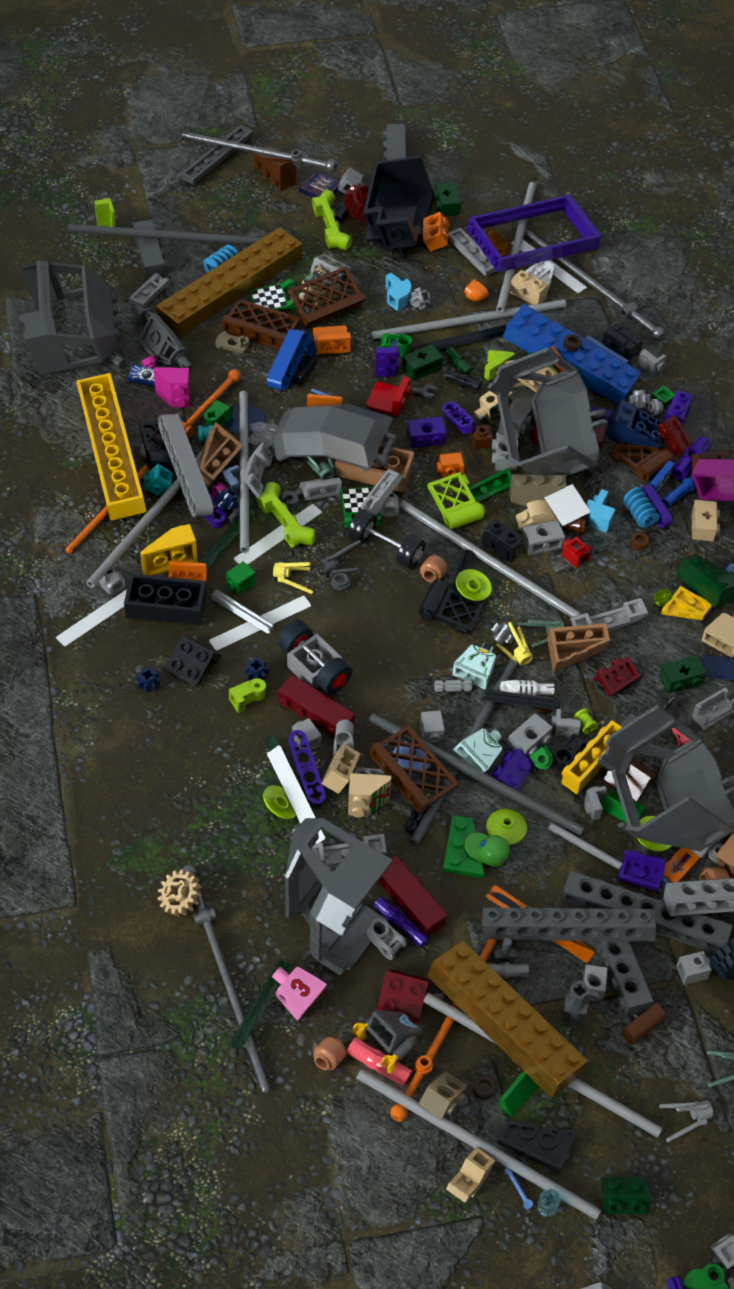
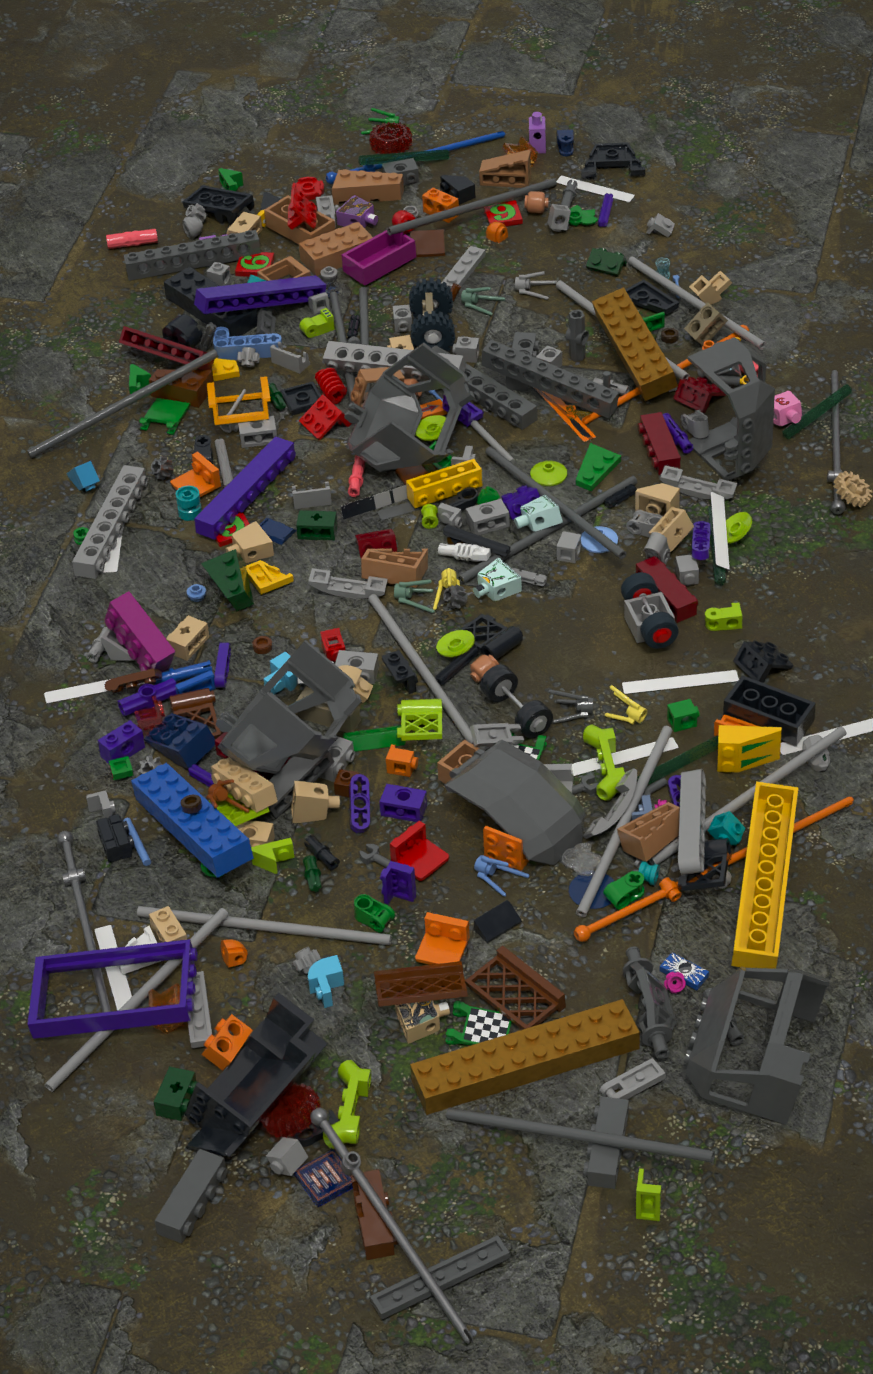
camera: 150 degrees left, 10 degrees down
dark blue gear [136,667,161,693] -> none
dark pink slope [153,367,191,408] -> none
dark azure piece [203,245,238,273] -> none
light grey axle [211,590,274,634] -> none
dark tan piece [215,331,249,354] -> none
dark blue gear [215,488,238,511] -> none
dark blue gear [245,658,269,681] -> none
blue beam [267,329,316,390] -> none
light grey bracket [311,254,351,280] -> none
nougat head [313,1037,346,1070] -> none
dark grey plate [331,573,350,591] -> none
reddish brown fence [369,725,459,814] -> none
dark green brick [402,344,443,381] -> none
black axle [412,325,507,352] -> none
bright green cap [464,833,510,867] -> none
reddish brown brick [621,1003,667,1045] -> none
dark azure piece [623,487,660,528] -> none
light grey plate [647,399,663,416] -> none
clear neon green tile [653,589,673,606] -> none

